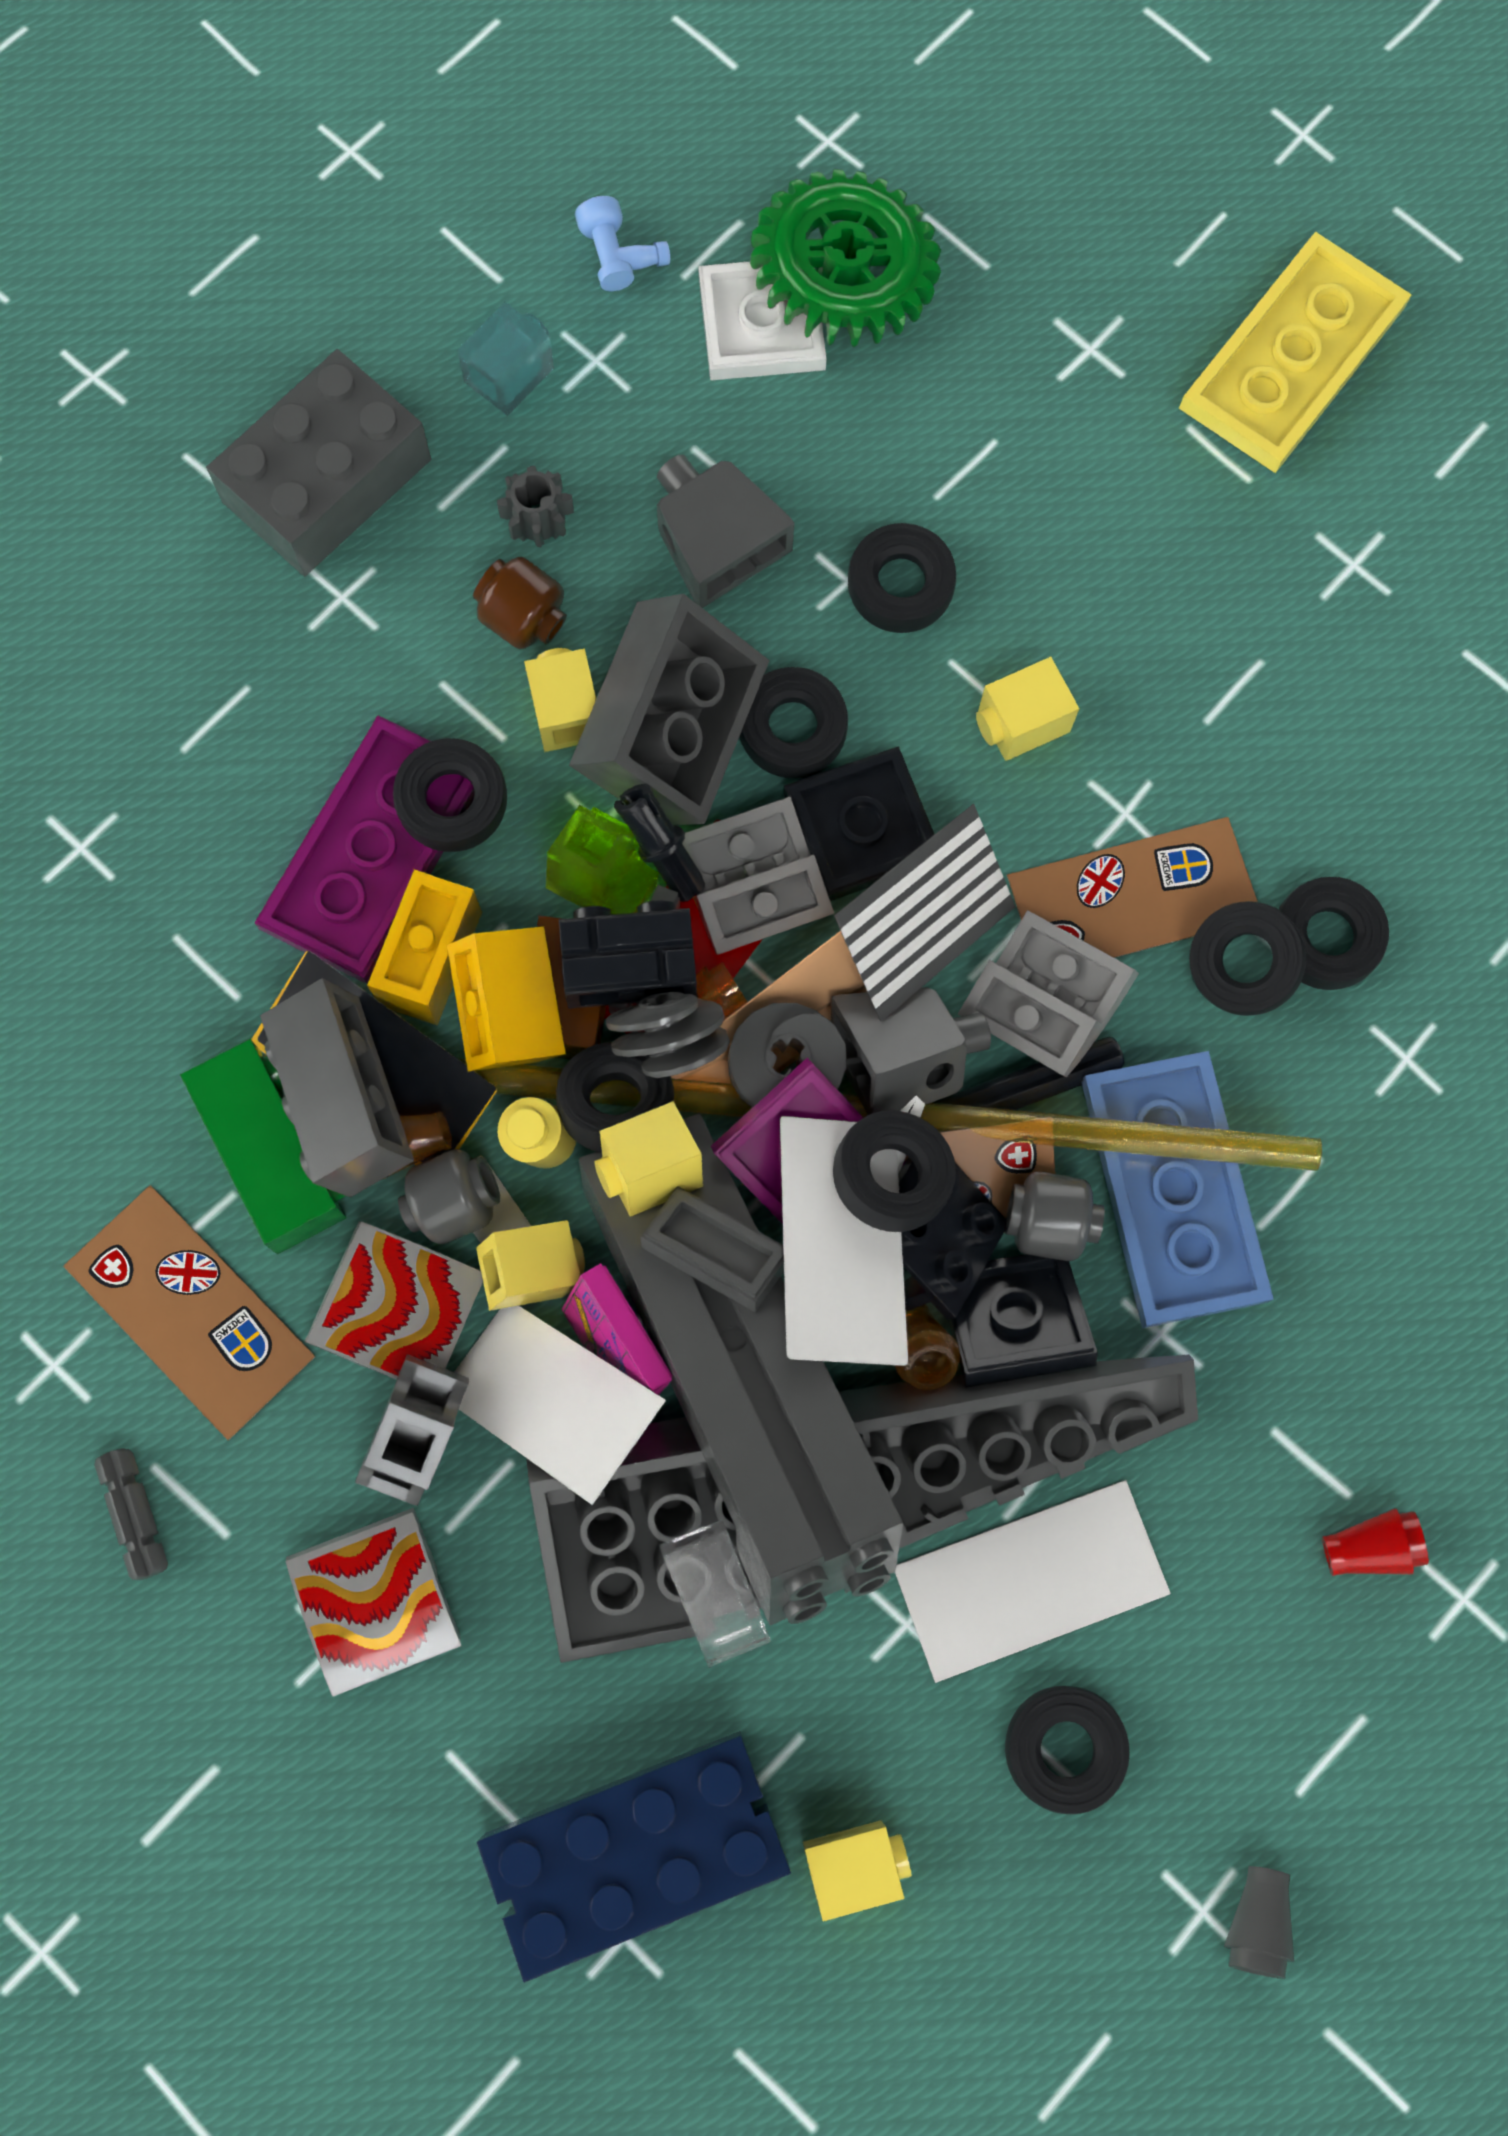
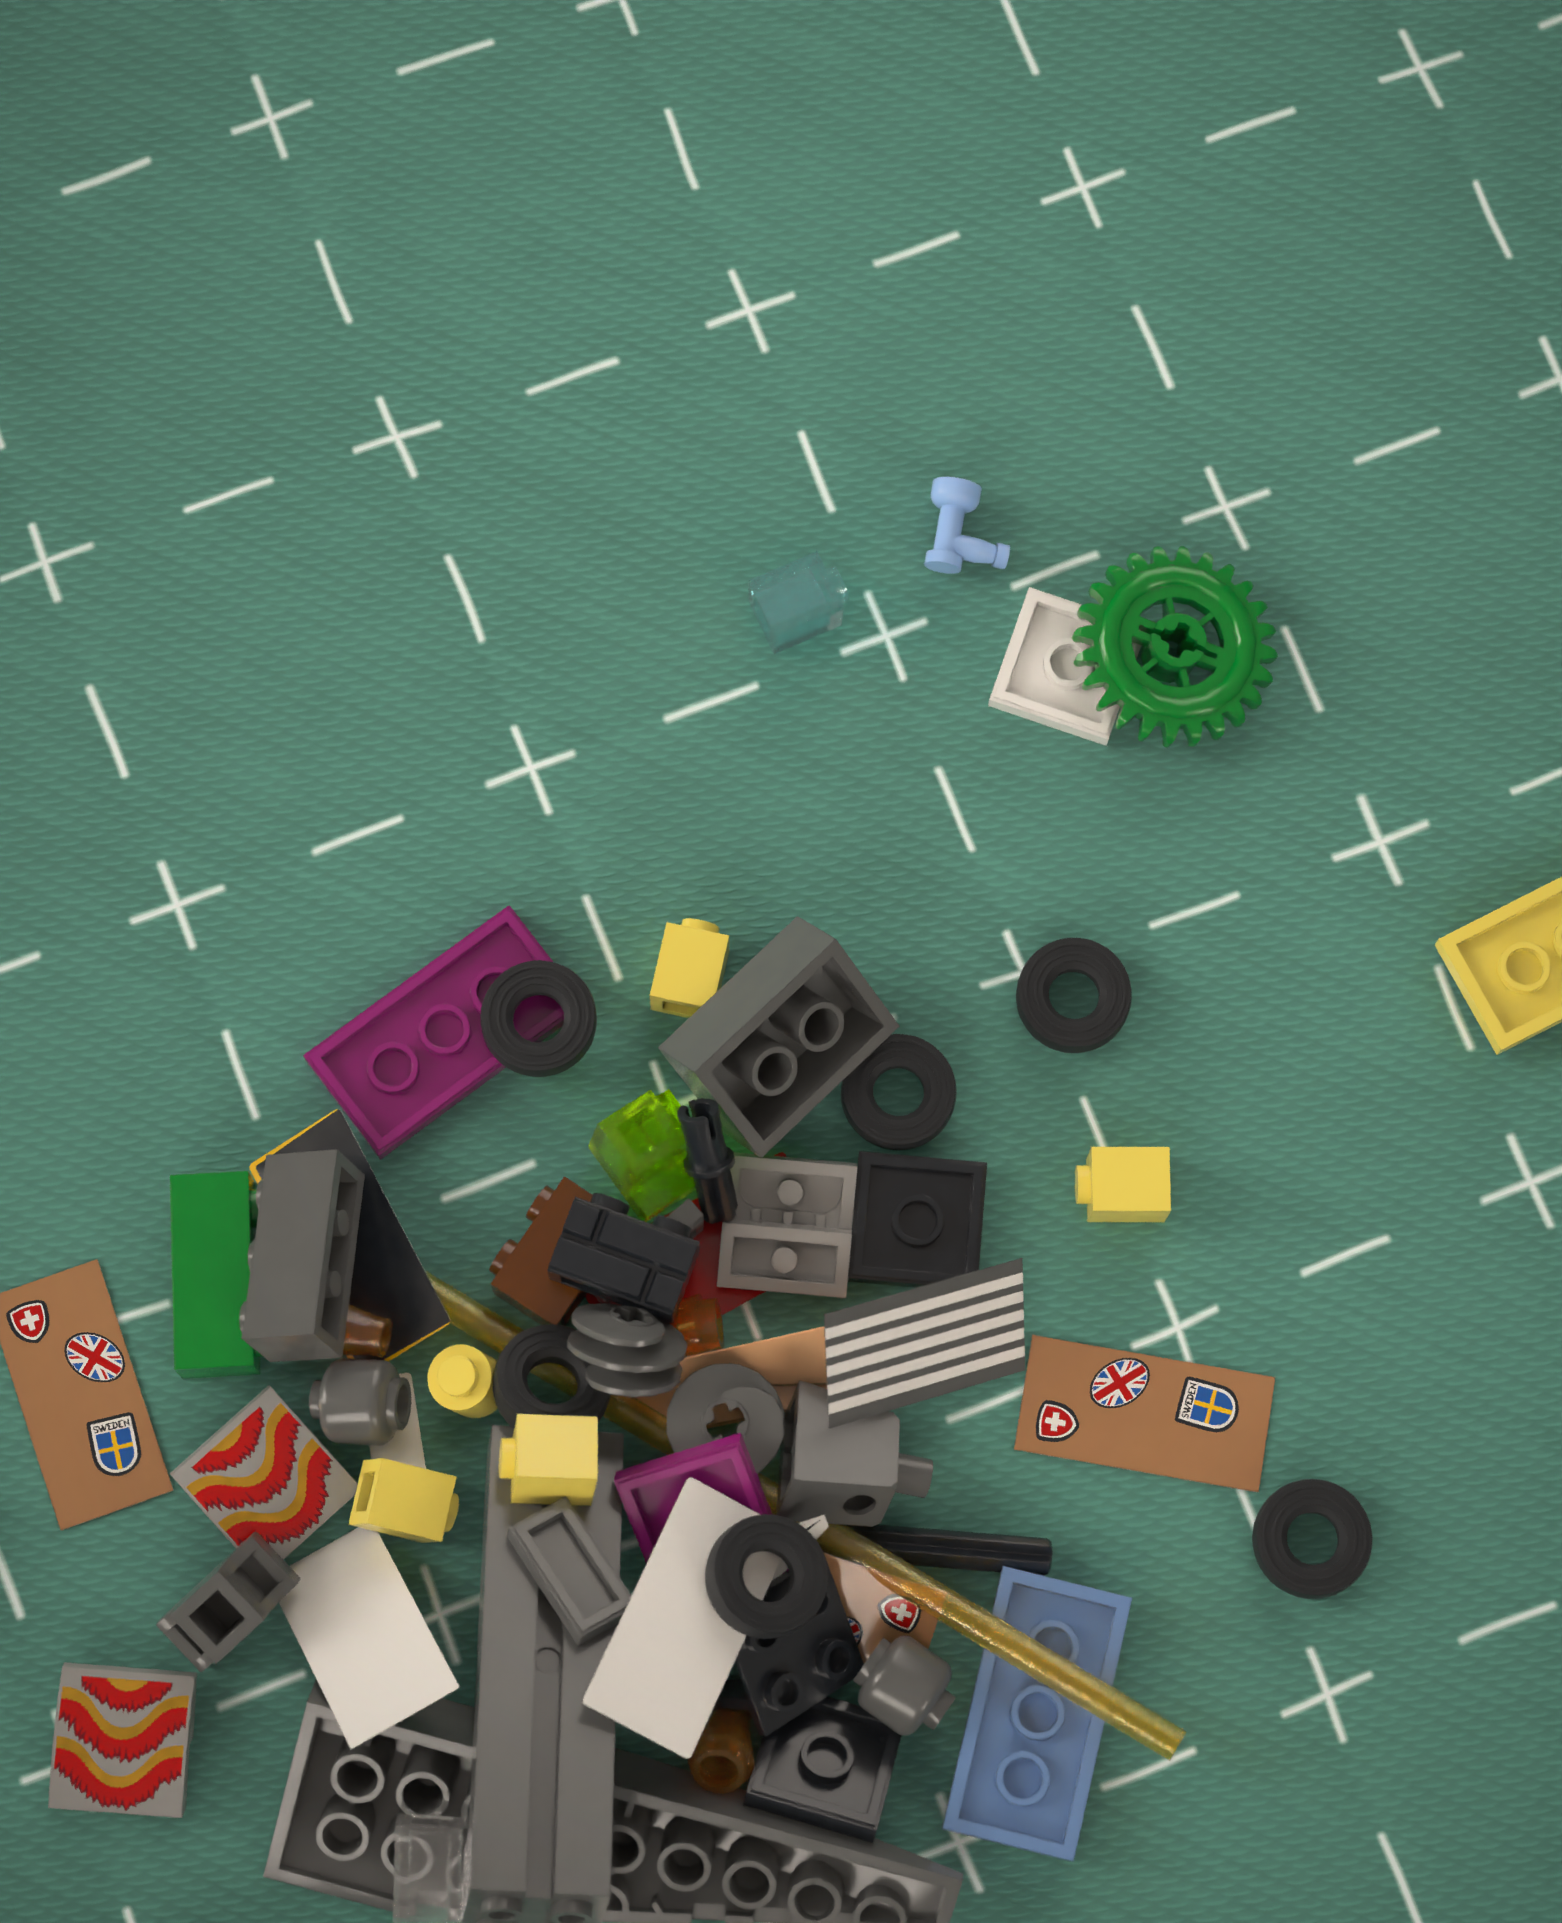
camera: 25 degrees right, 0 degrees up
dark grey brick [206,349,432,577] -> none
yellow panel [367,869,482,1026] -> none
yellow panel [447,927,566,1072] -> none
reddish brown head [473,557,567,650] -> none
dark grey gear [497,465,574,547] -> none
dark pink tile [561,1264,673,1395] -> none
dark grey torso [657,455,794,608] -> none
light grey slope [958,910,1139,1078] -> none
black tyre [1189,901,1307,1016] -> none

